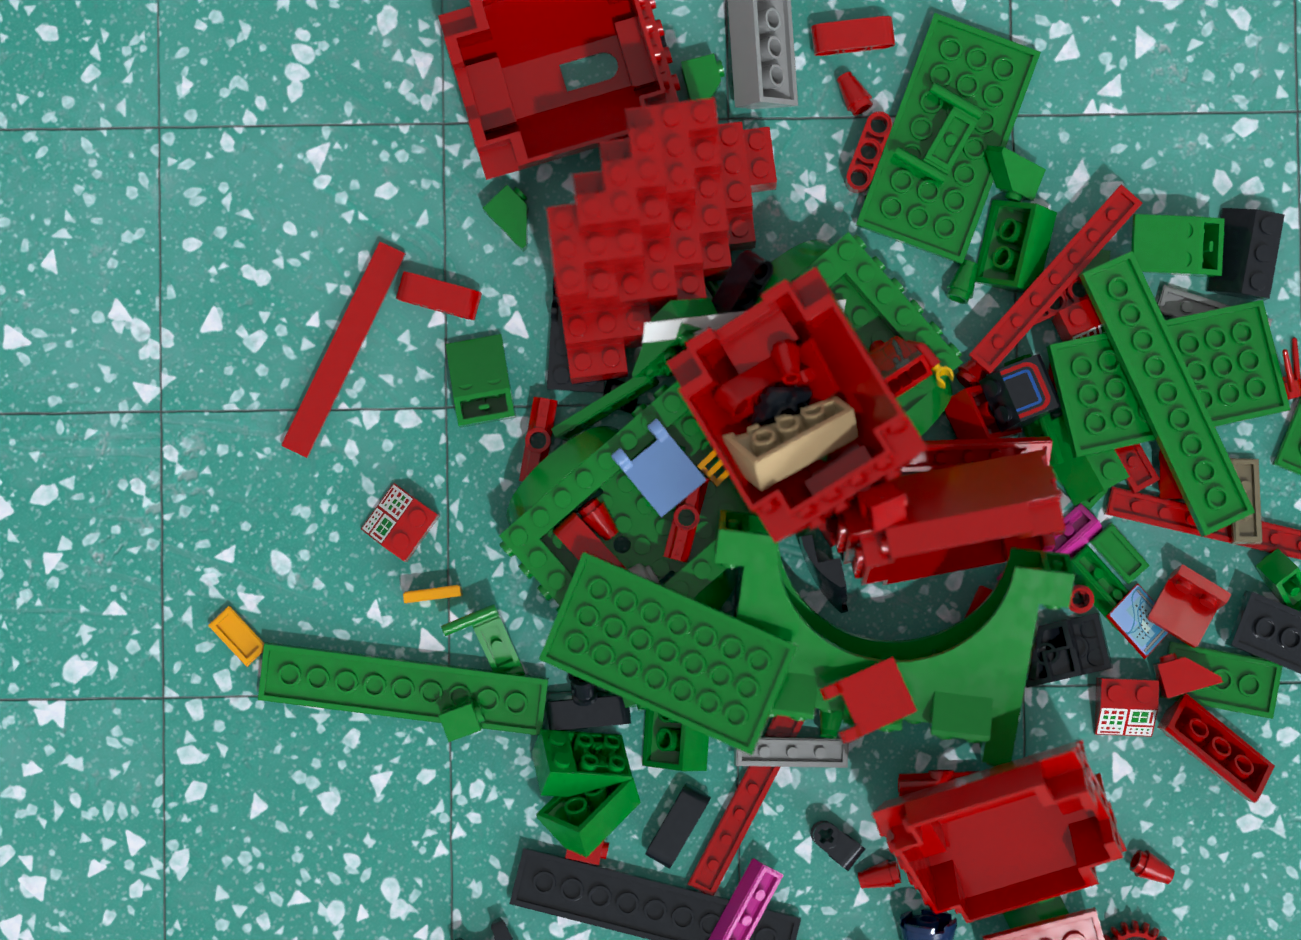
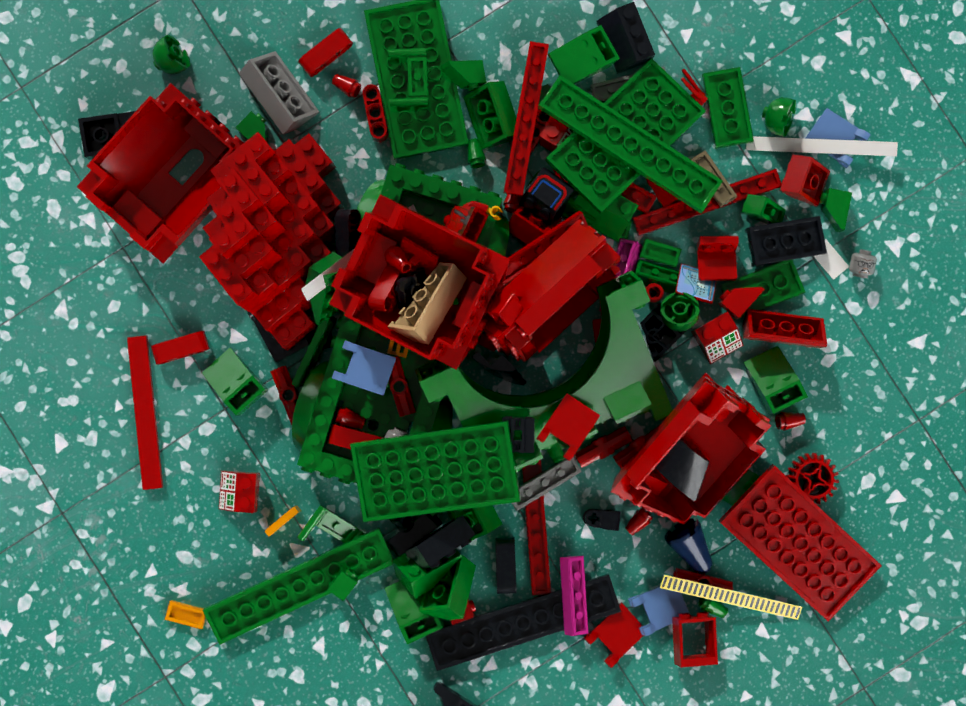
camera: 35 degrees left, 0 degrees up
green slope [483,185,528,252] -> none
none -> green slope [384,581,443,644]
none -> black slope [405,515,475,569]
none -> black piece [502,416,535,453]
none -> red piece [575,426,633,468]
none -> black slope [655,438,710,501]
none -> green cylinder [660,292,700,332]
none -> green slope [743,346,808,414]

